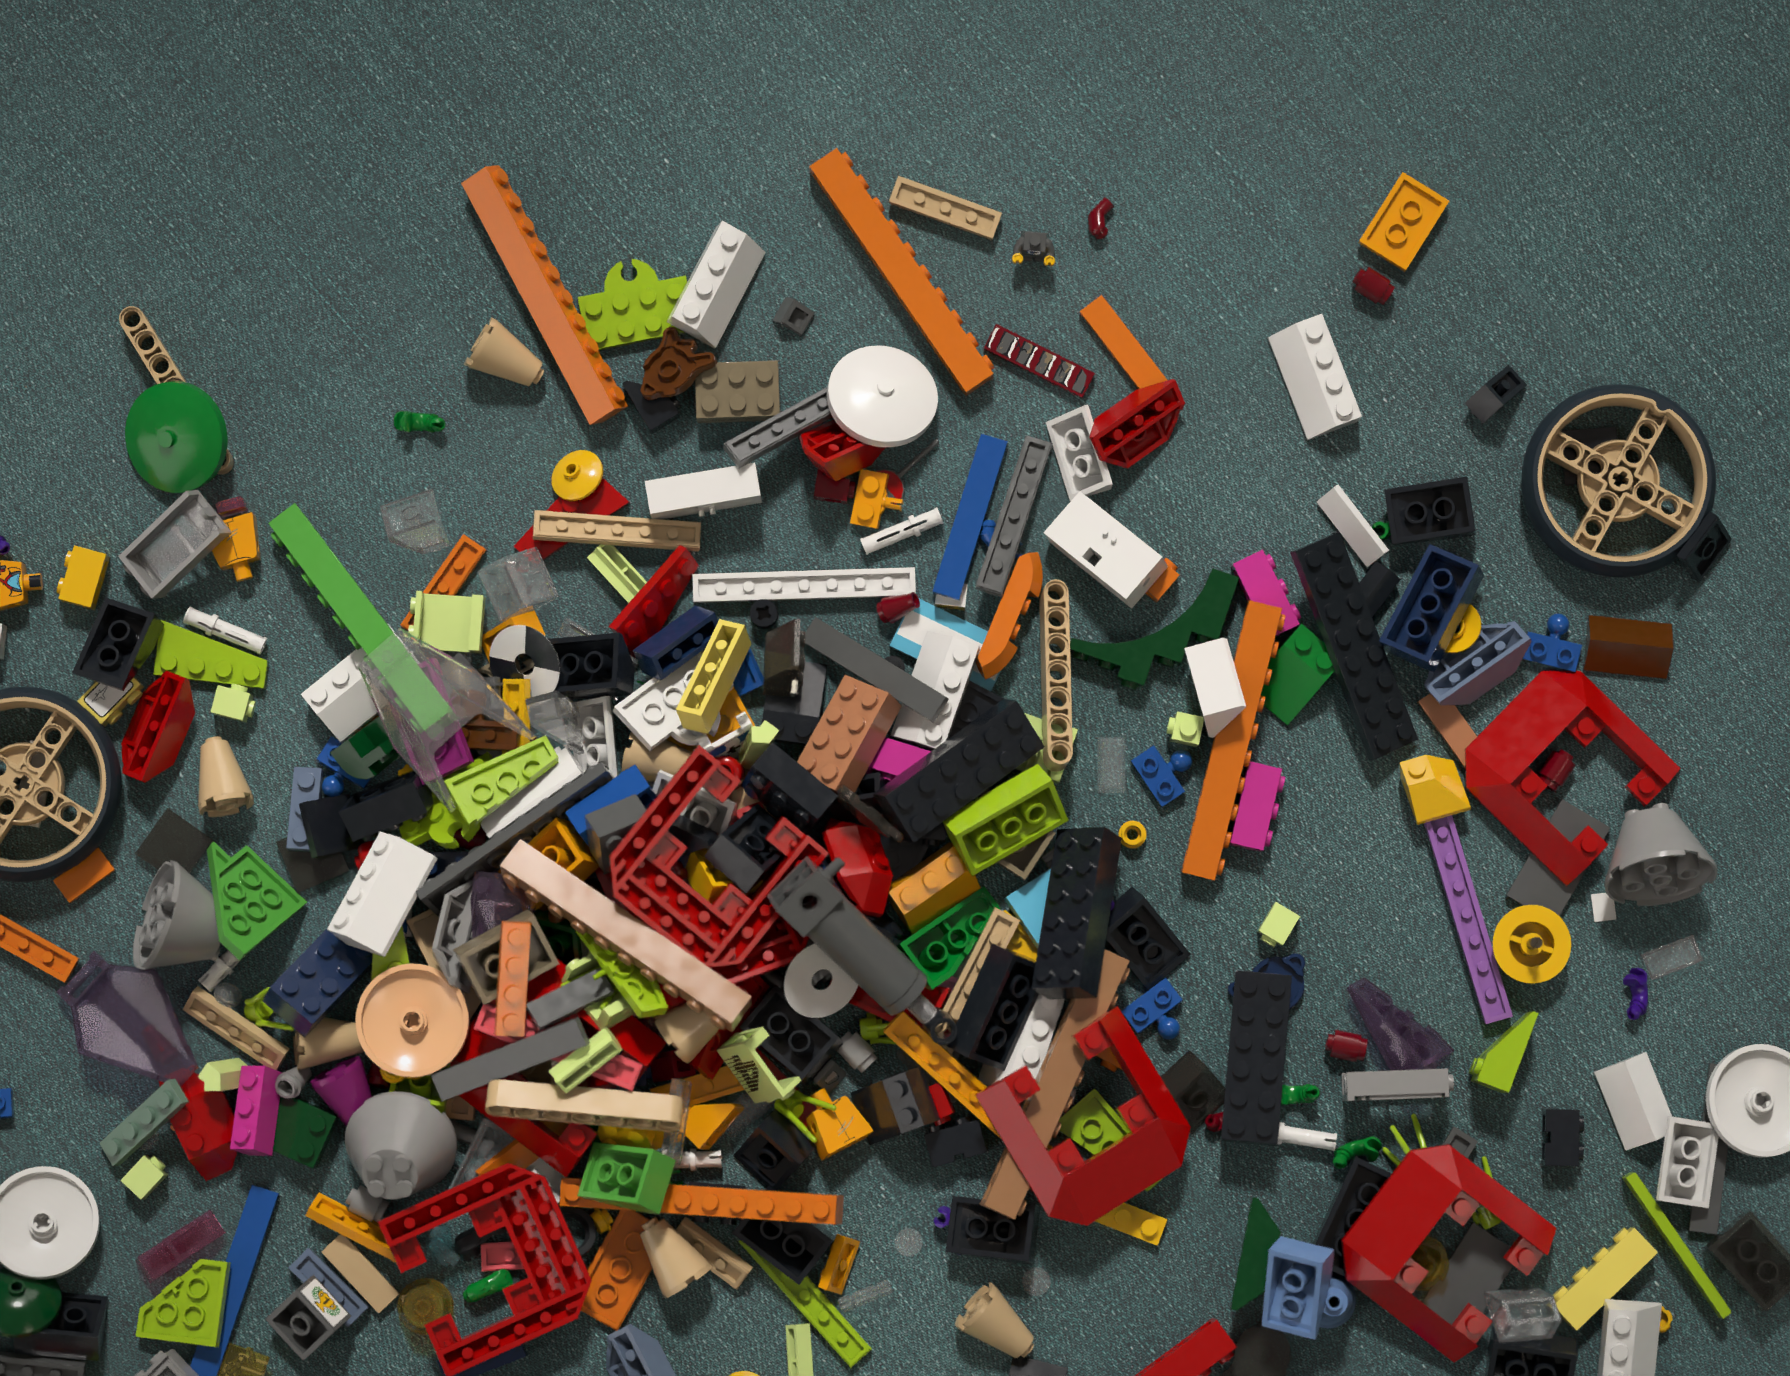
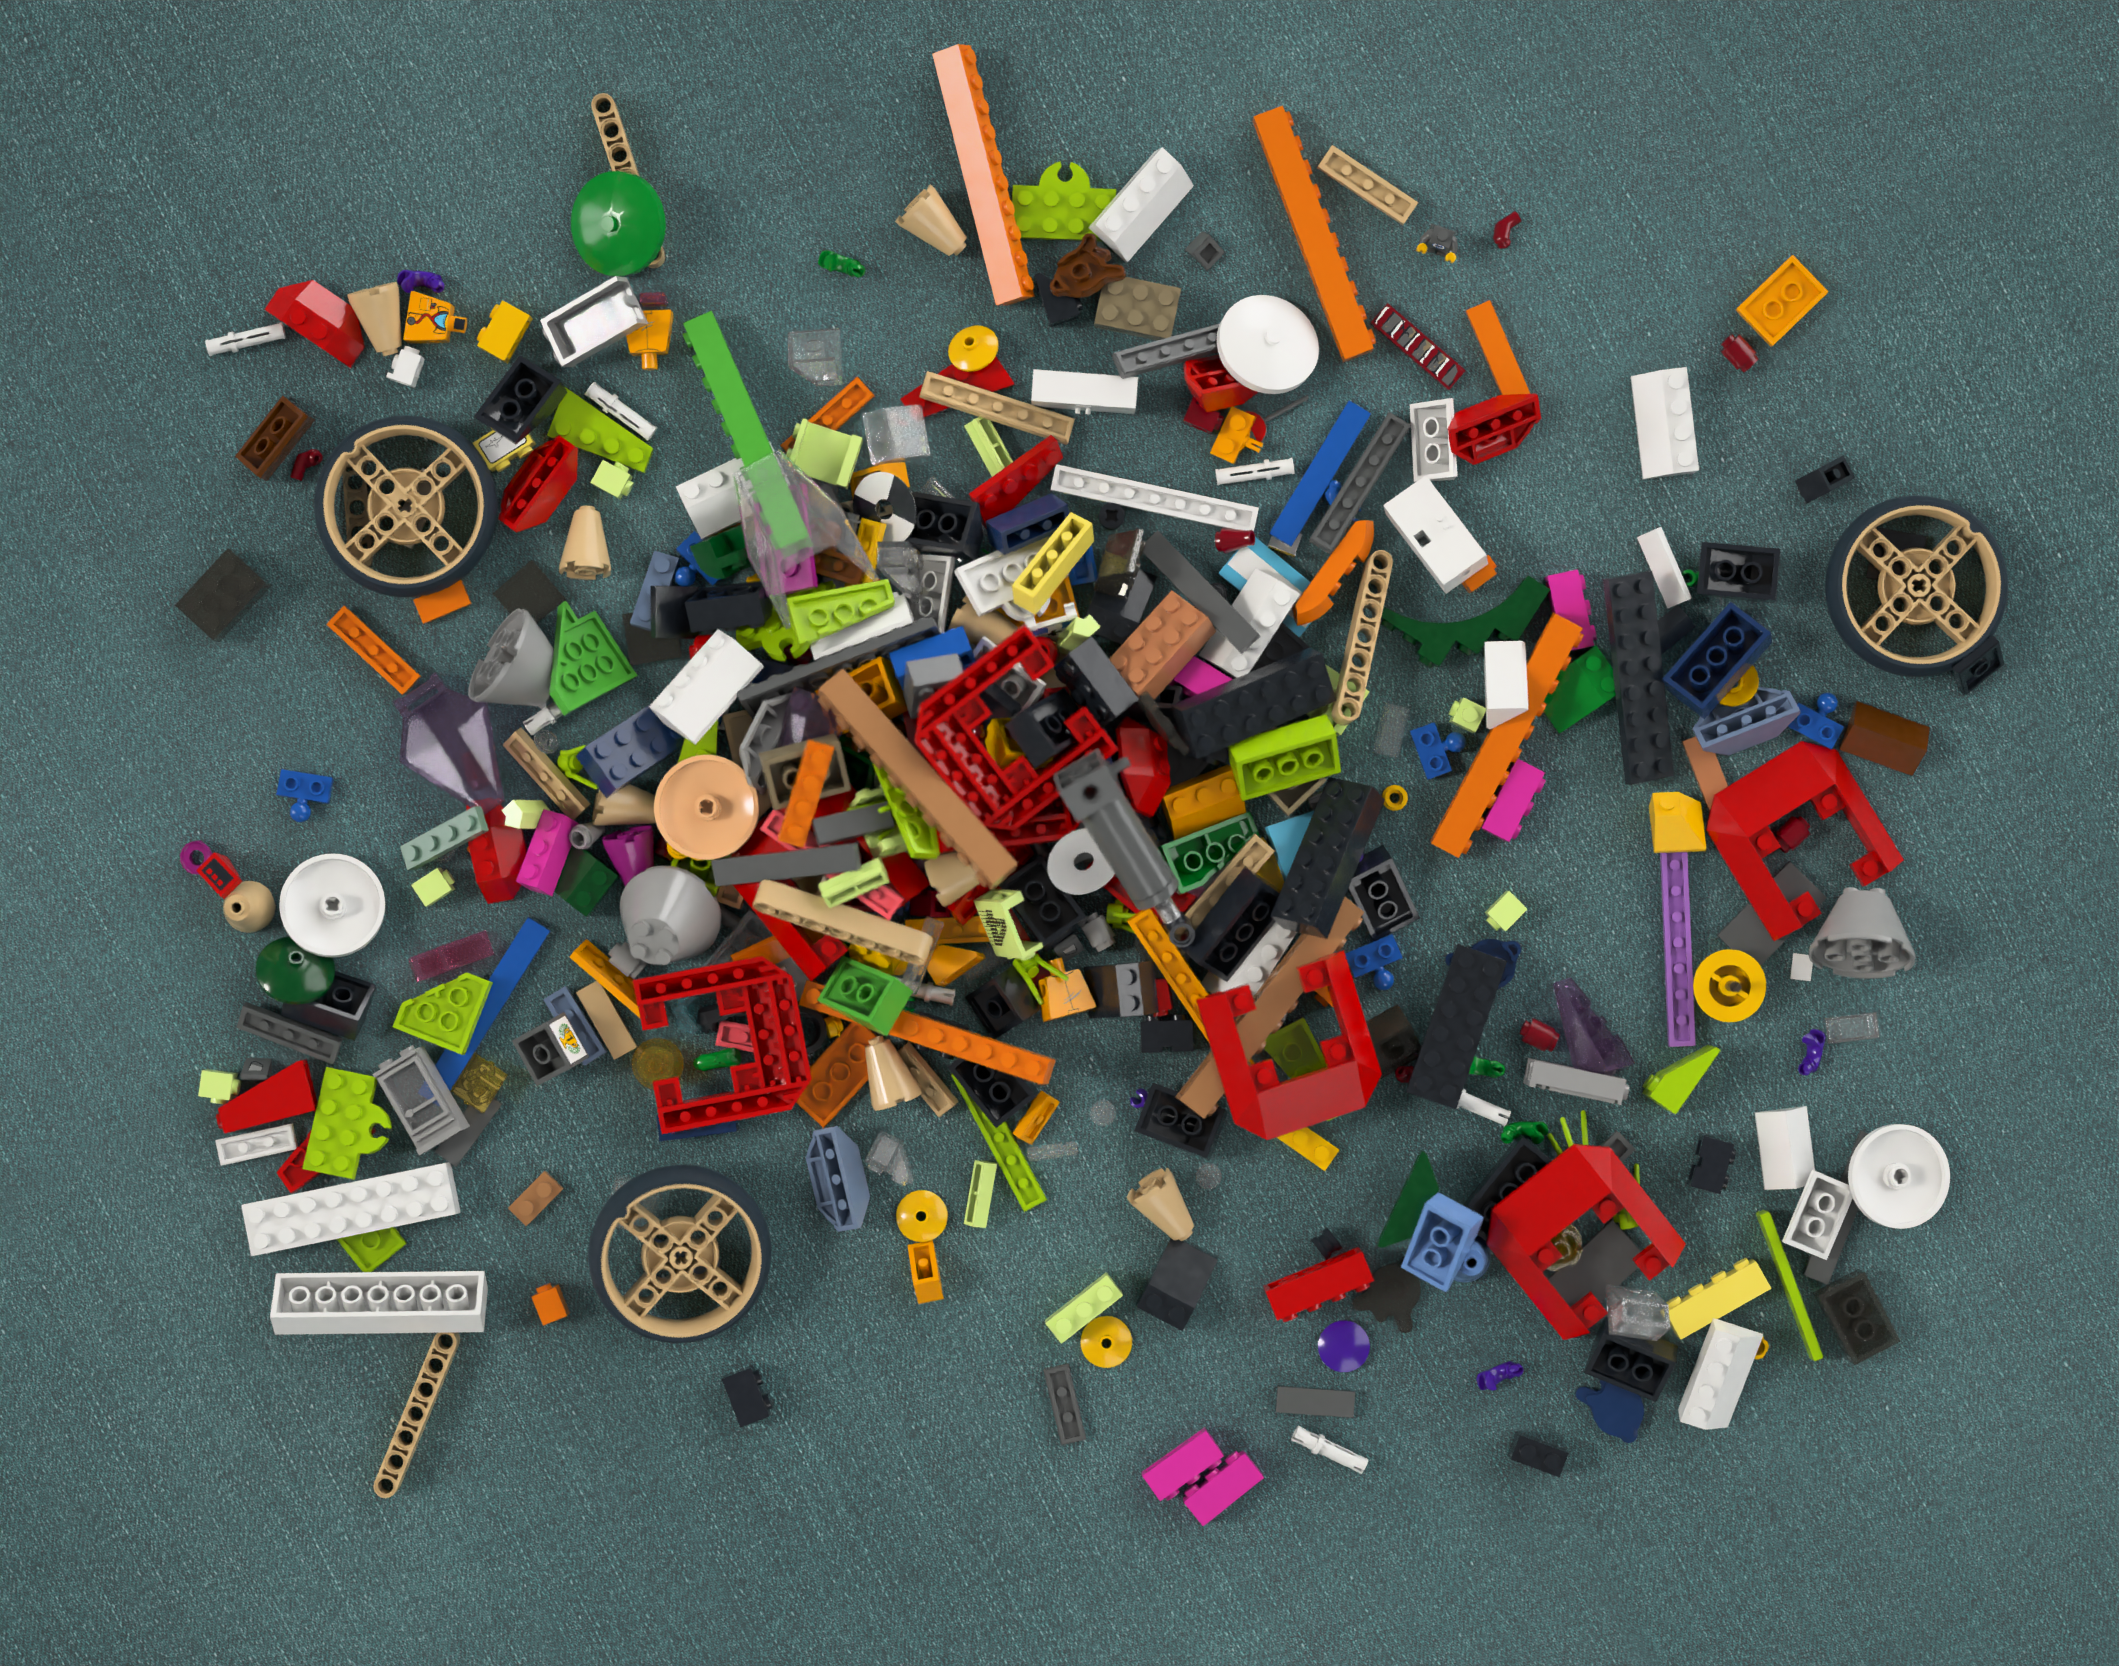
camera: 15 degrees right, 5 degrees up
none -> clear slope [865,1130,915,1186]
none -> black wheel [1311,1227,1343,1260]

